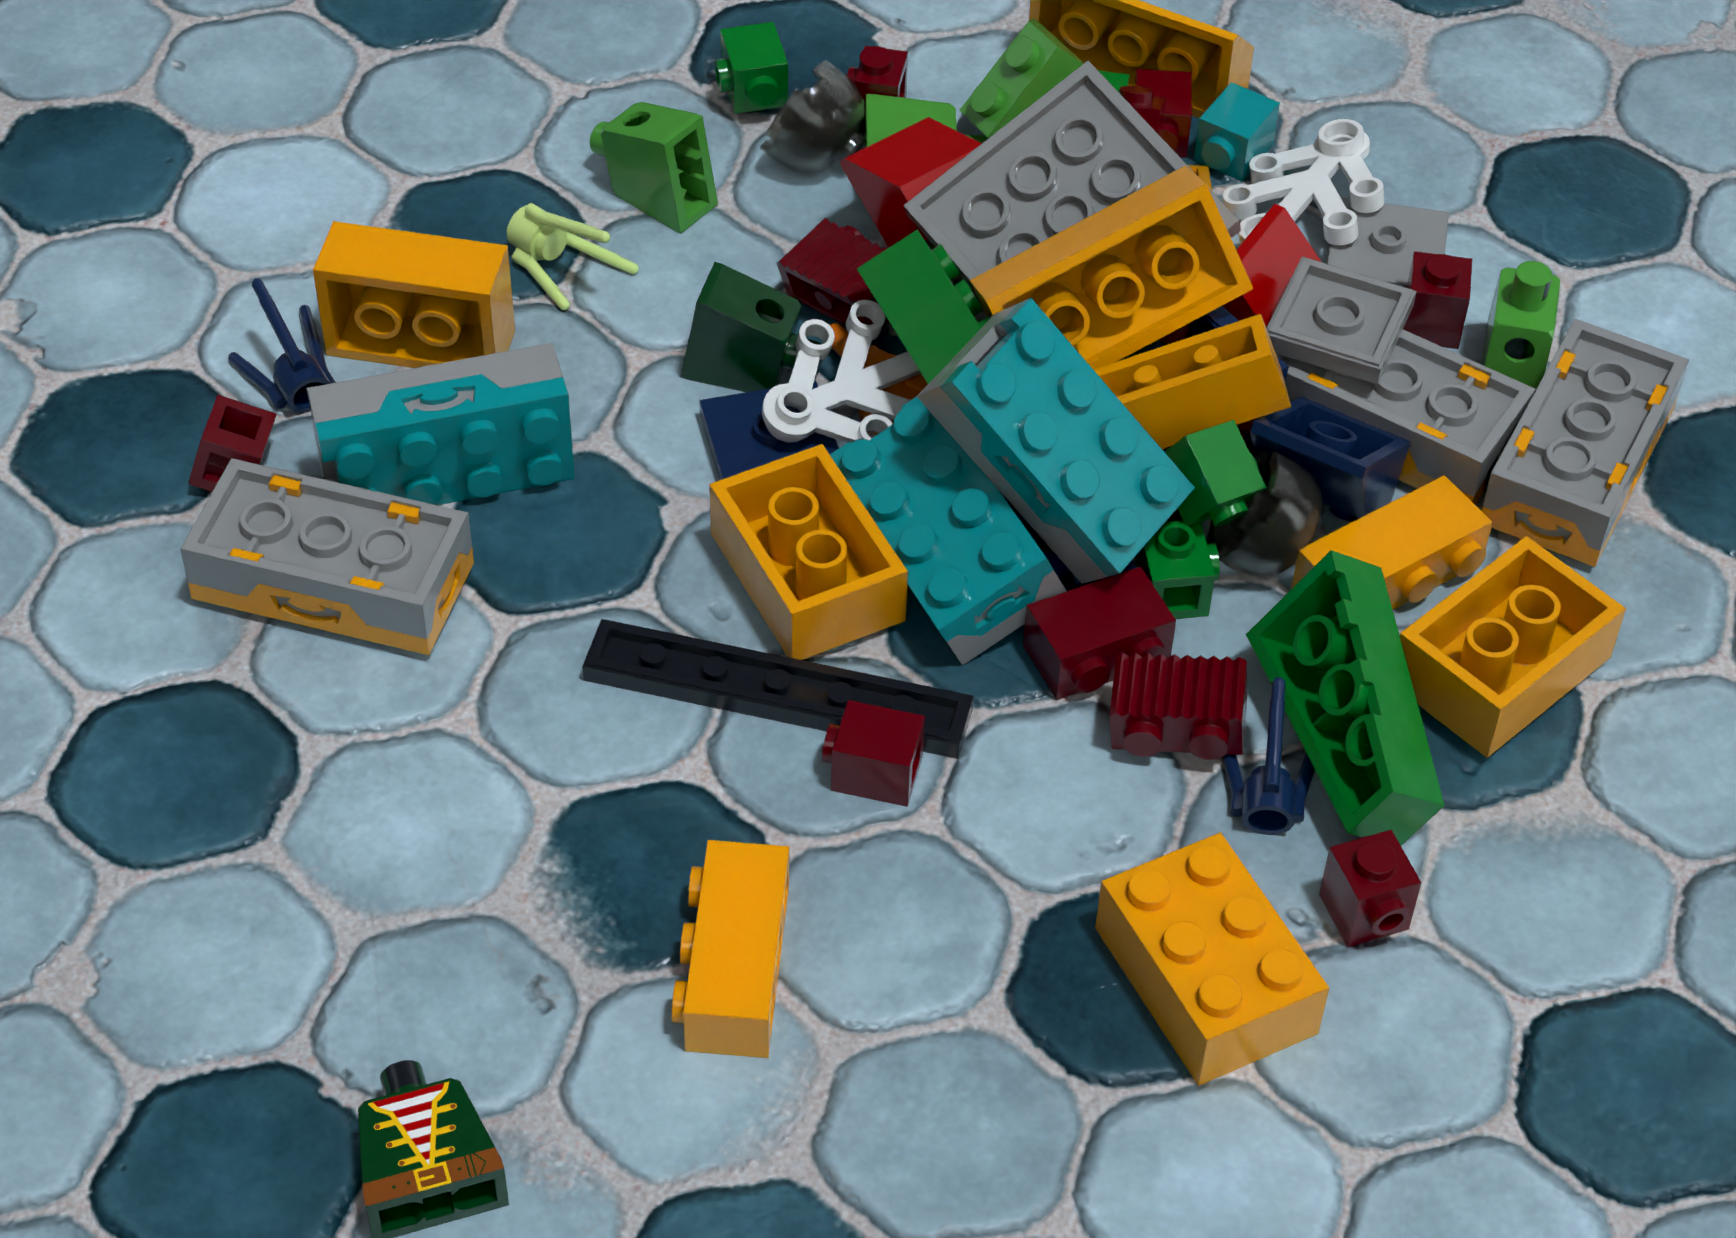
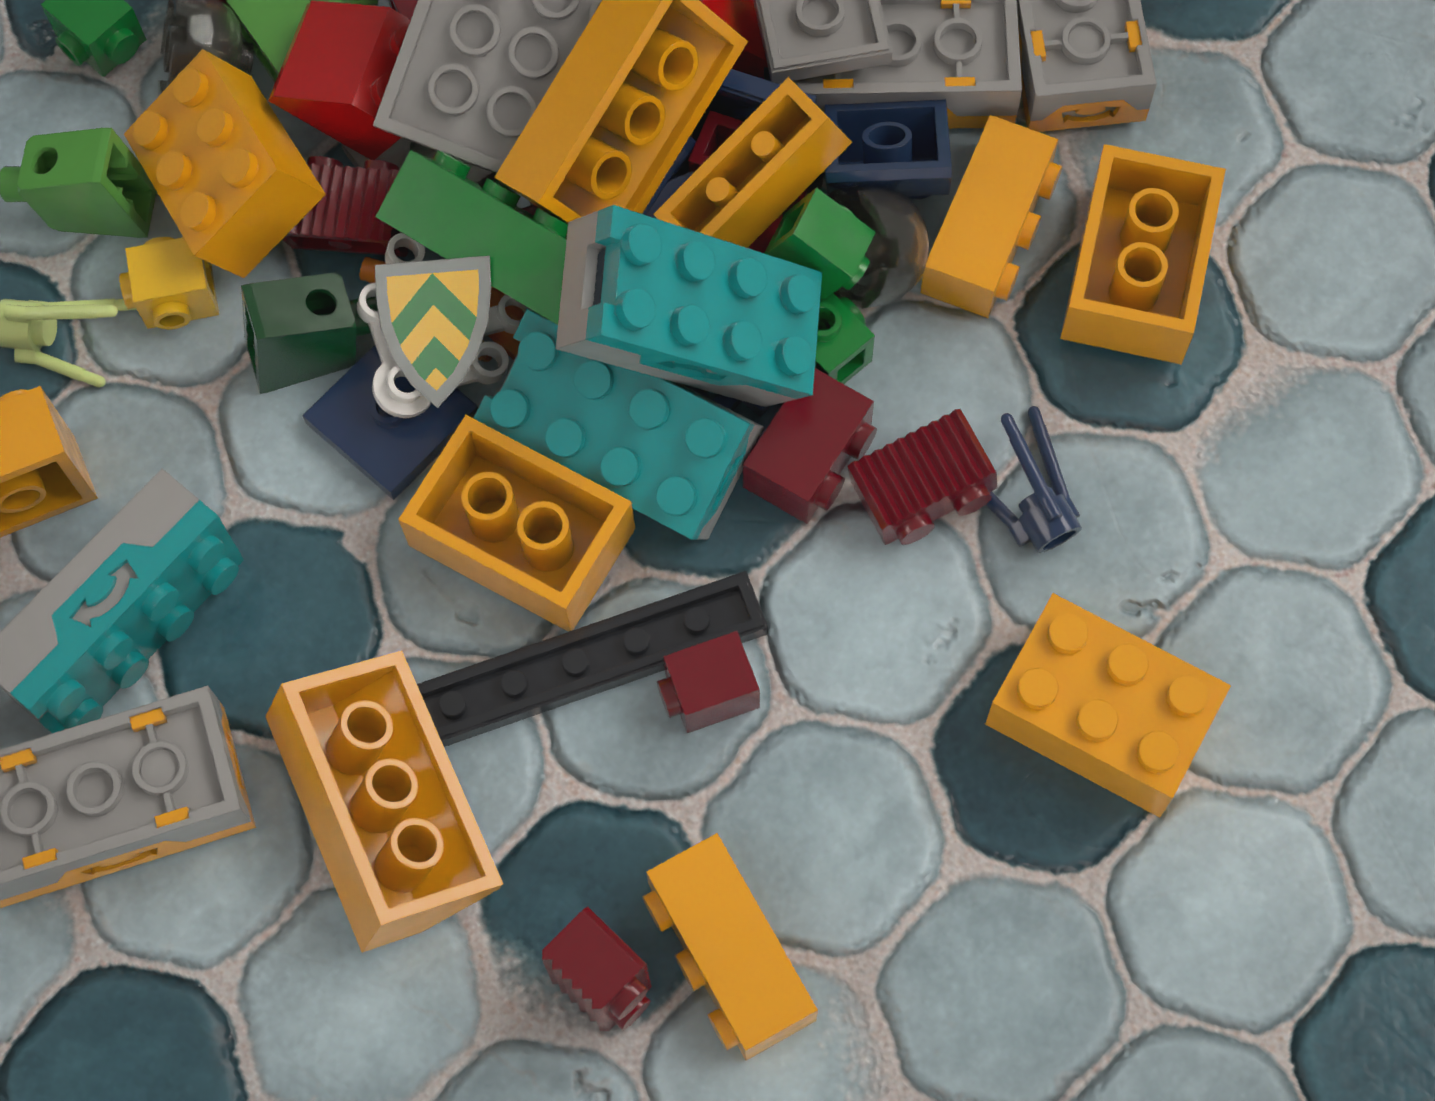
camera: 30 degrees left, 20 degrees up
green wedge [1246,550,1445,845] -> none
dark red brick [1319,829,1422,948] -> none
none -> yellow brick [119,237,219,330]
none -> light orange brick [124,49,326,278]
none -> light orange slope [265,650,503,953]
none -> sticker [375,256,491,408]
none -> dark red brick [542,906,652,1031]

